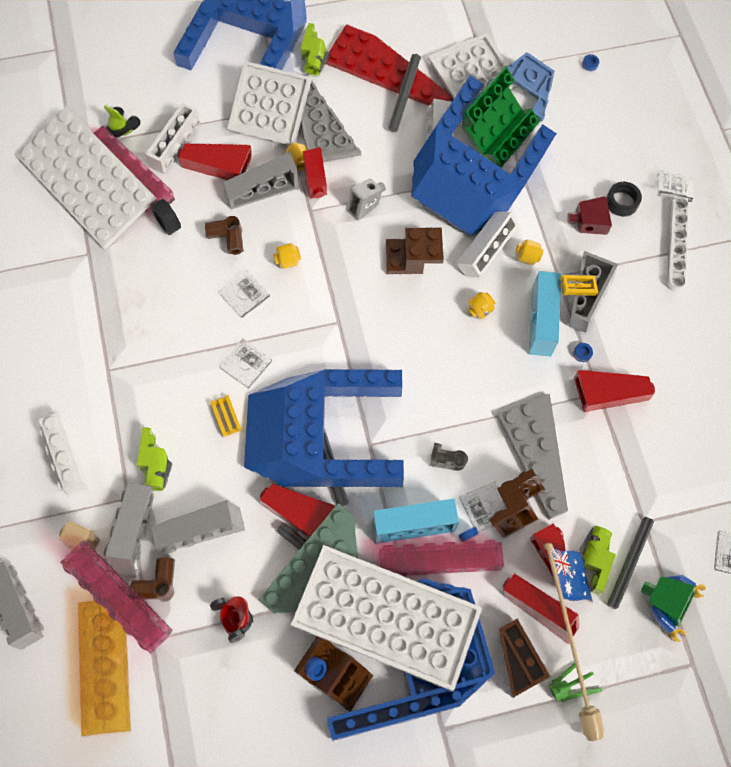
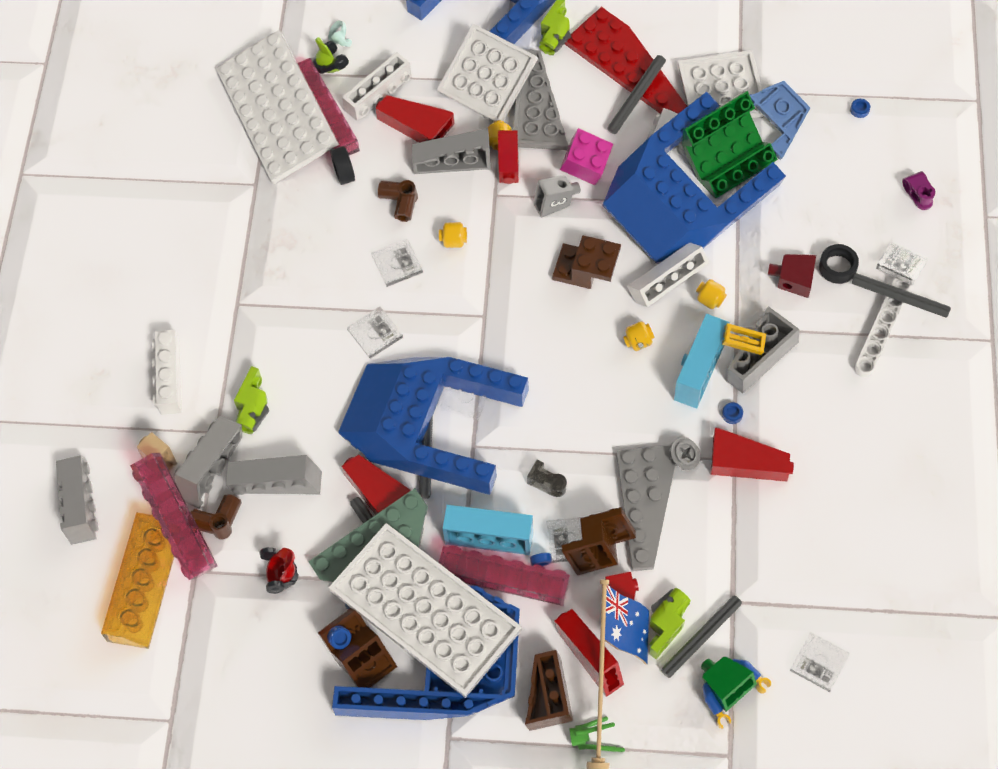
camera: 25 degrees right, 5 degrees down
yellow tile [210,395,242,438] -> none
none -> light aqua piece [328,20,352,47]
none -> dark pink brick [560,128,613,185]
none -> light grey gear [669,437,700,471]
none -> dark grey axle [852,273,951,318]
none -> magenta piece [902,171,936,210]

